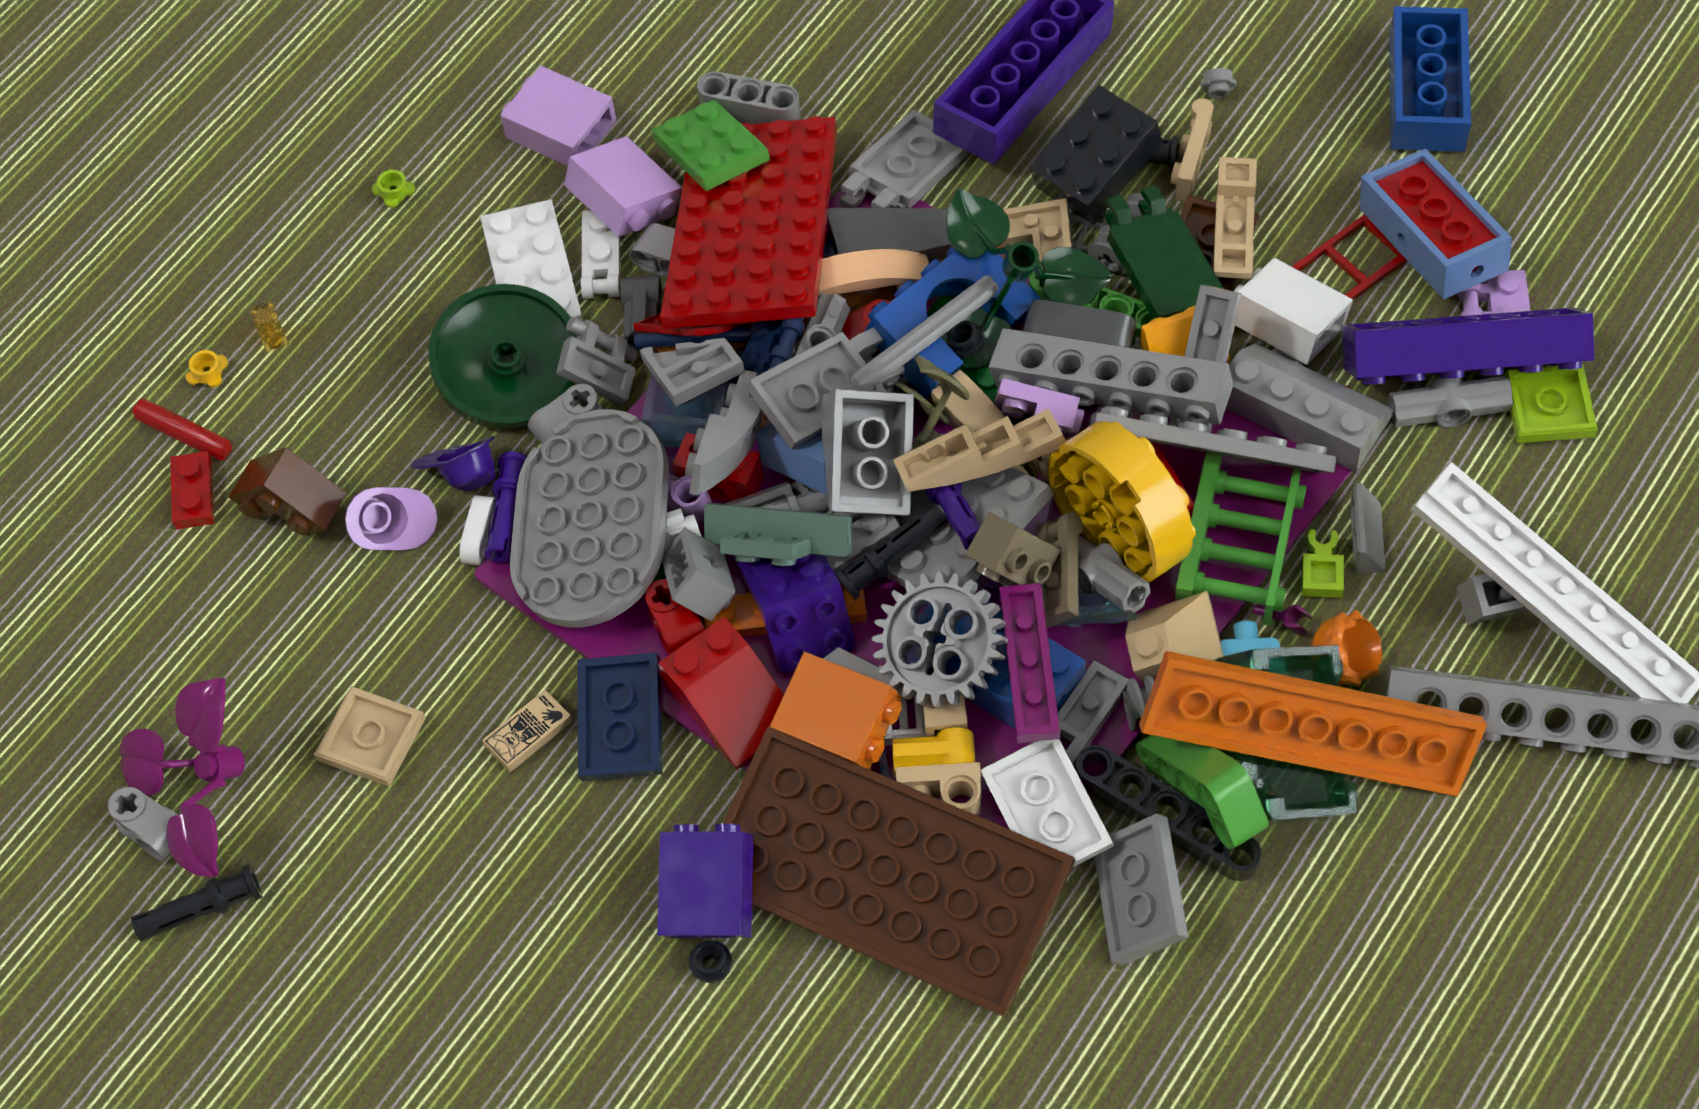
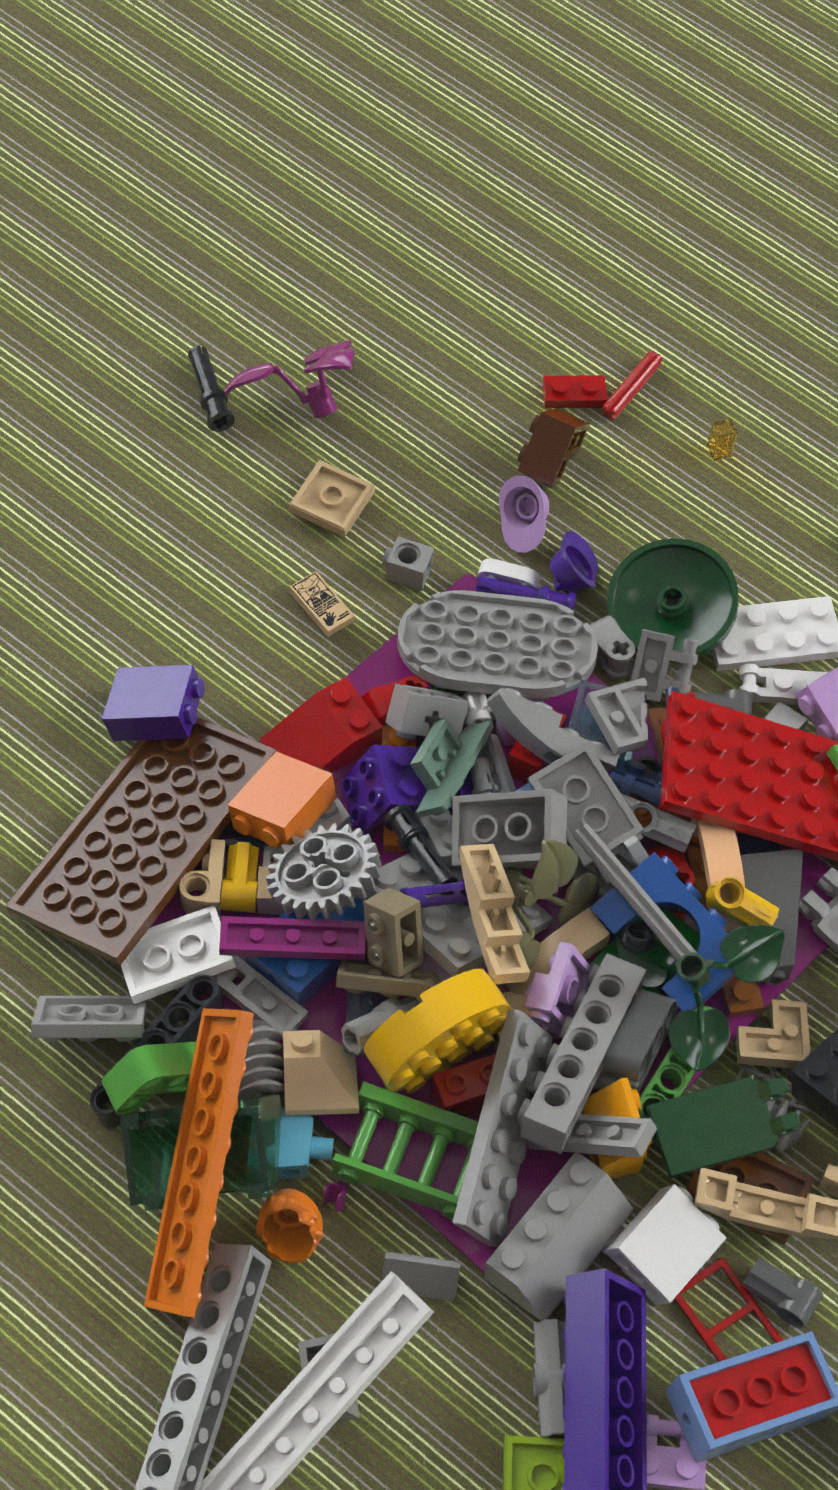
camera: 85 degrees right, 0 degrees up
light grey piece [108,787,178,862] -> none
yellow plate [186,350,228,388] -> none
dark blue plate [578,652,663,781] -> none
black plate [689,941,732,983] -> none
lime plate [1302,529,1344,598] -> none
none -> light grey brick [382,536,434,591]
none -> yellow piece [706,877,780,926]
none -> dark grey piece [742,1257,823,1329]

